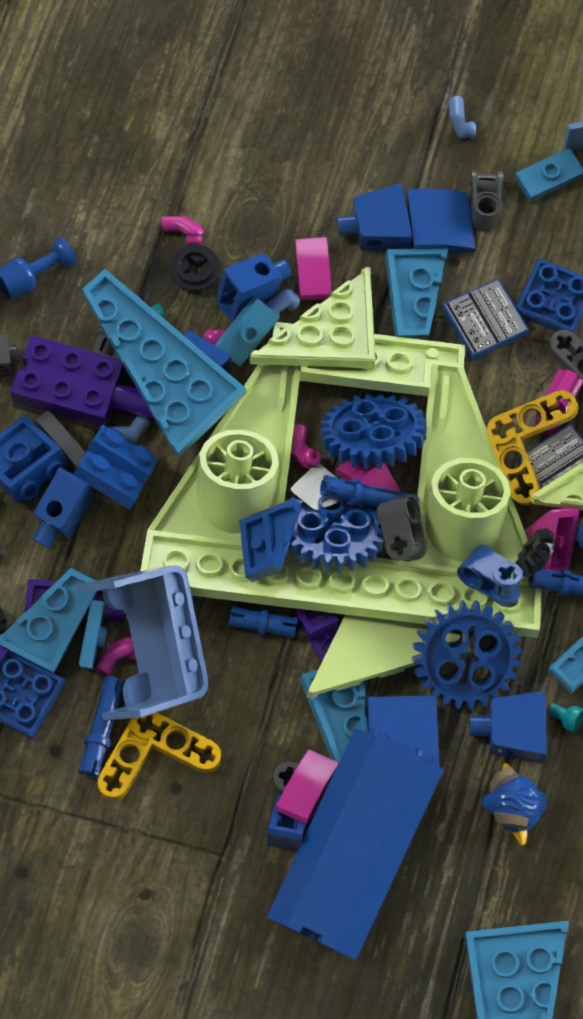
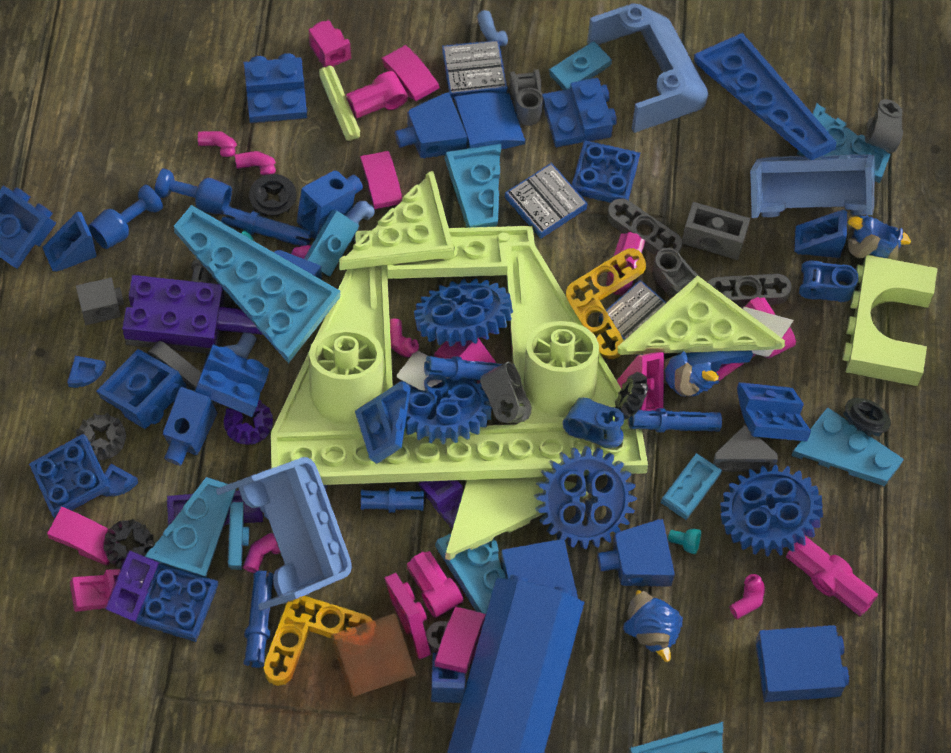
camera: 10 degrees left, 5 degrees down
none -> blue piece [155,168,232,215]
none -> dark pink arm [198,131,237,157]
none -> blue pin [221,206,312,246]
none -> dark purple gear [223,400,273,445]
none -> blue plate [244,54,307,123]
none -> dark pink brick [309,20,351,67]
none -> yellowish green axle [319,66,360,141]
none -> clear orange brick [330,613,416,697]
none -> dark pink piece [346,71,408,118]
none -> dark pink slope [382,45,439,101]
none -> dark pink wing [385,573,431,660]
none -> dark pink piece [407,551,463,618]
none -> light grey tile [442,40,507,99]
none -> blue plate [542,78,616,147]

